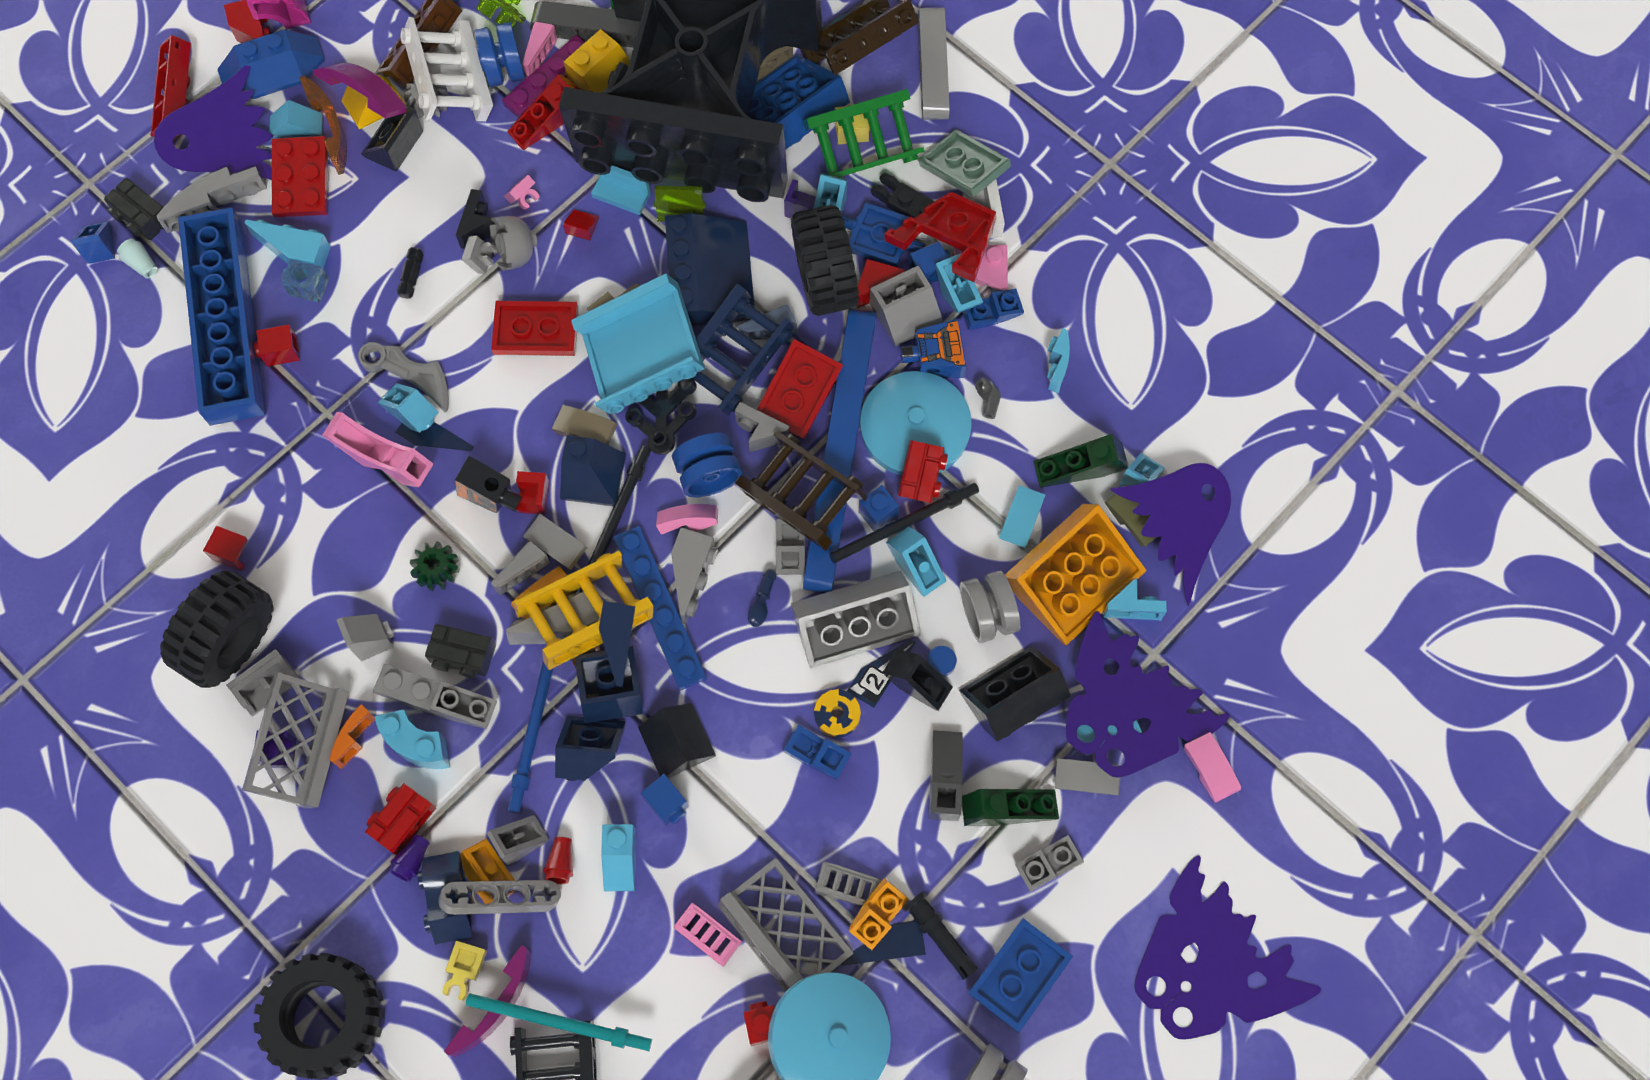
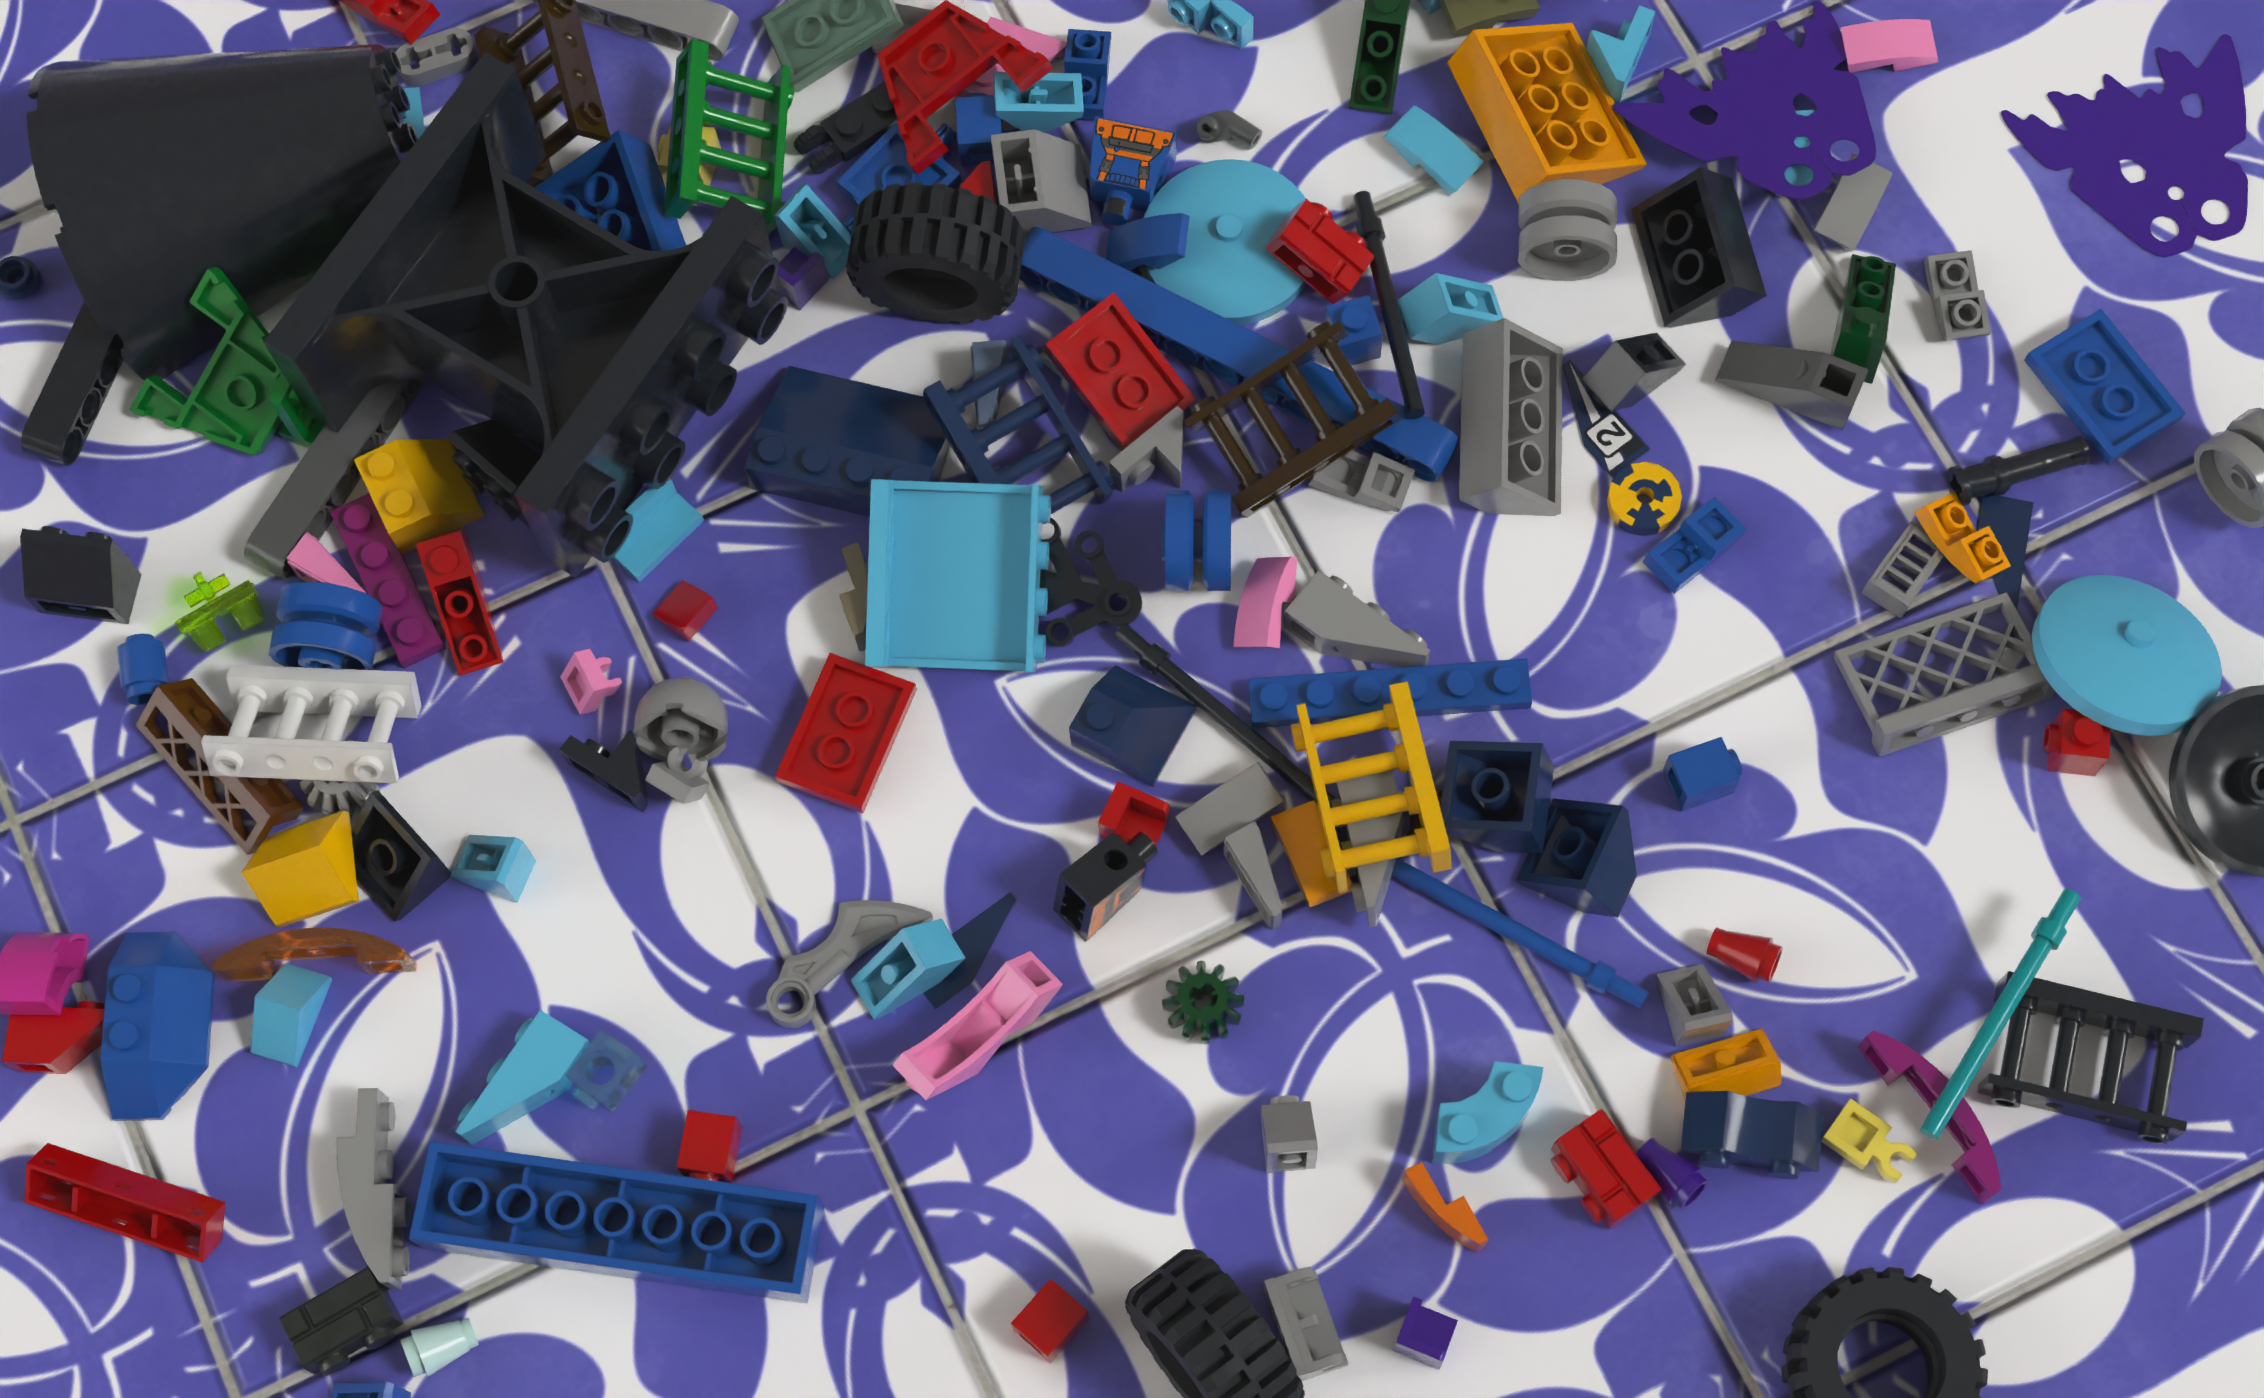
camera: 65 degrees left, 0 degrees up
dark purple piece [154,65,273,180] -> none
light grey fence [242,672,349,809] -> none
red plate [272,136,328,218] -> none
magenta slope [313,63,406,119] -> none
light grey slope [373,664,497,729] -> none
black axle [397,247,423,299] -> none
pearl dark grey brick [425,624,496,679] -> none
light grey beam [438,880,561,915] -> none
dark tan slope [552,405,617,445] -> none
dark blue sticker [599,601,635,687] -> none
medium azure slope [601,824,637,892] -> none
black slope [638,703,716,778] -> none
clear neon green piece [653,185,706,222] -> none
bright pink slope [674,902,742,967] -> none
dark blue piece [747,569,777,627] -> none
blue tile [927,646,957,677] -> none
none -> medium azure slope [450,835,537,903]
none -> blue slope [1106,213,1190,271]

